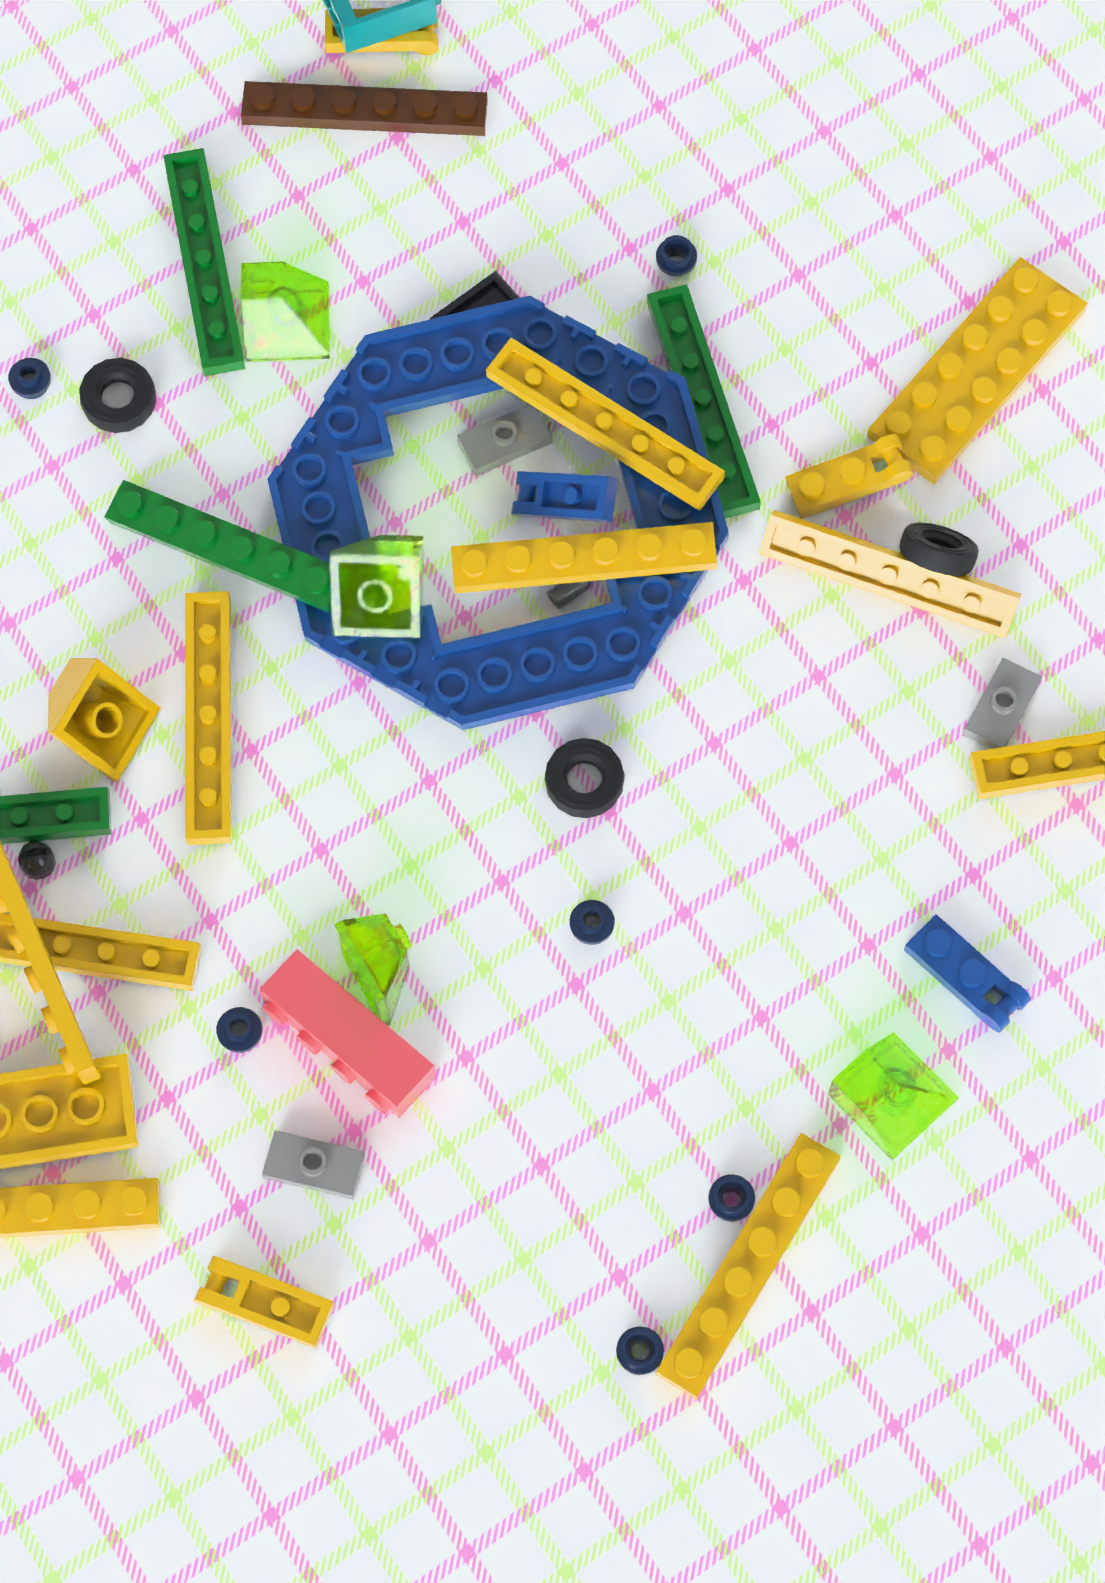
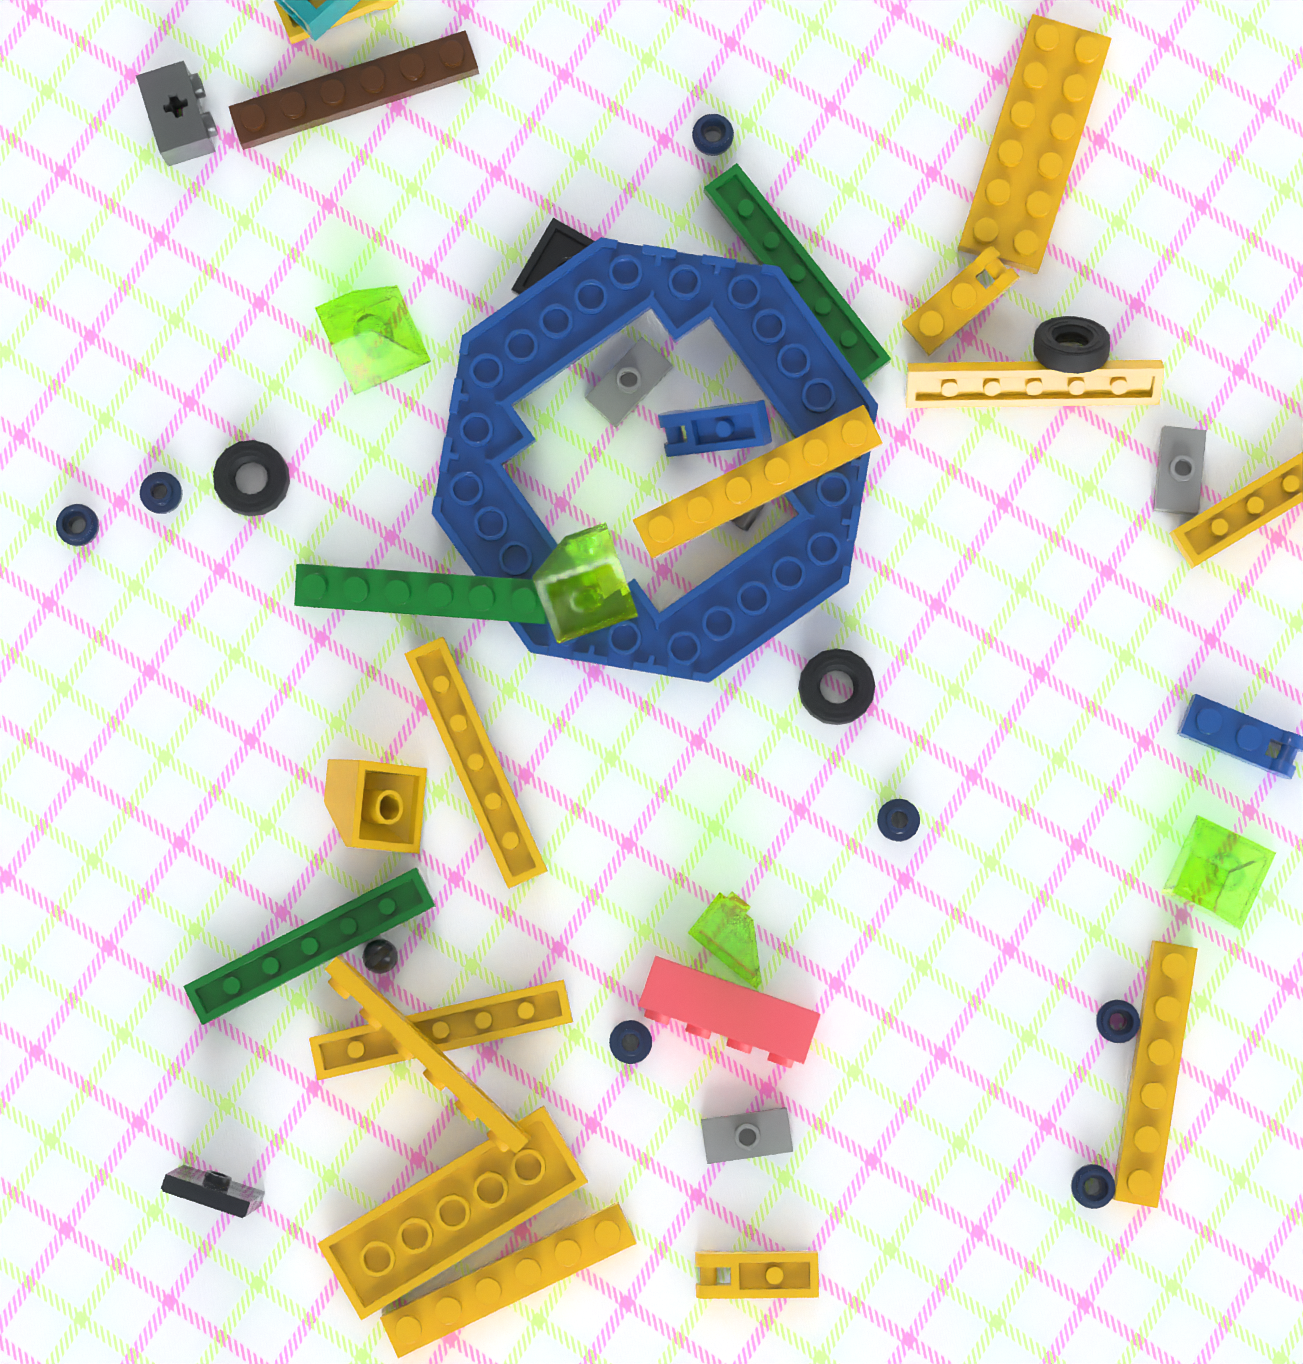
camera: 20 degrees left, 15 degrees up
green plate [163,148,246,377] -> none
yellow plate [486,338,725,511] -> none
none -> dark grey brick [135,60,218,167]

